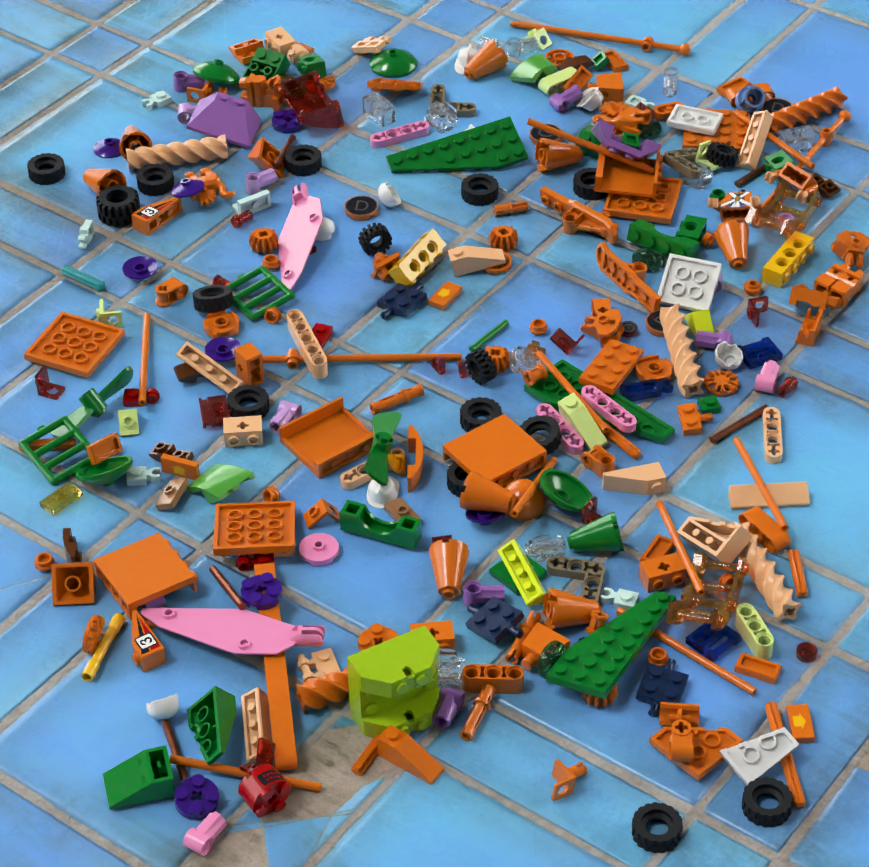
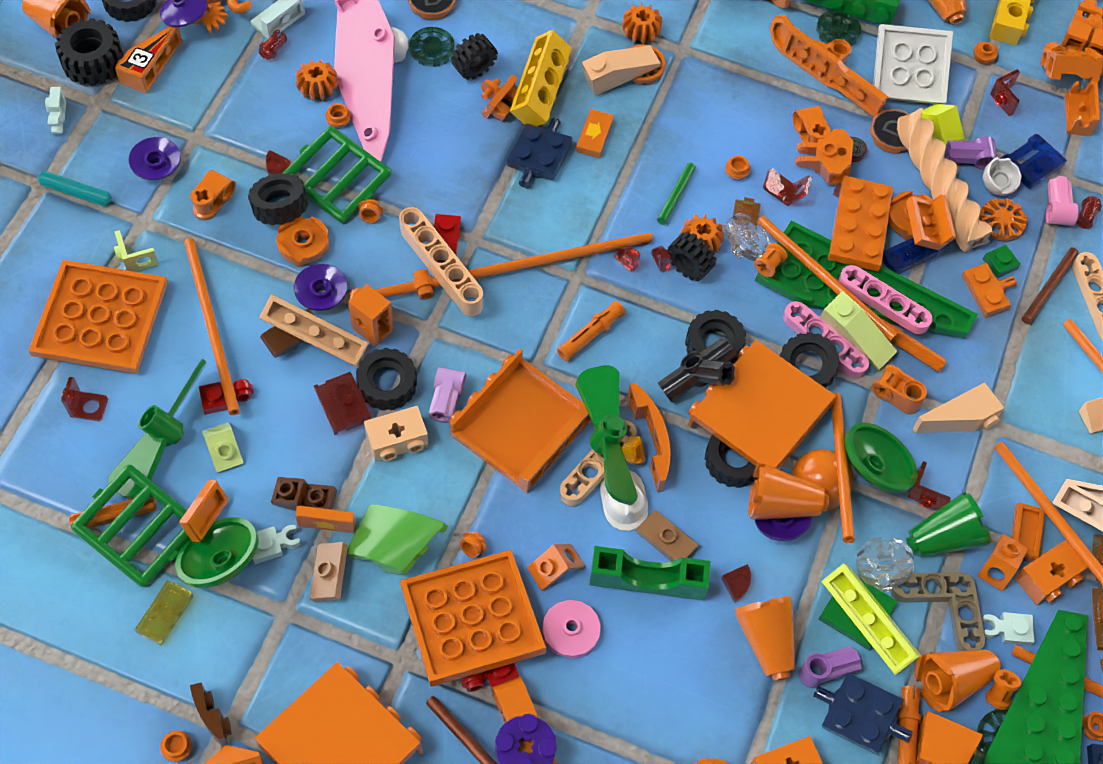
camera: 20 degrees left, 20 degrees up
none -> clear green wheel [409,27,455,67]
none -> black piece [658,336,738,403]
none -> orange bracket [906,194,956,251]
none -> orange bracket [977,534,1028,591]

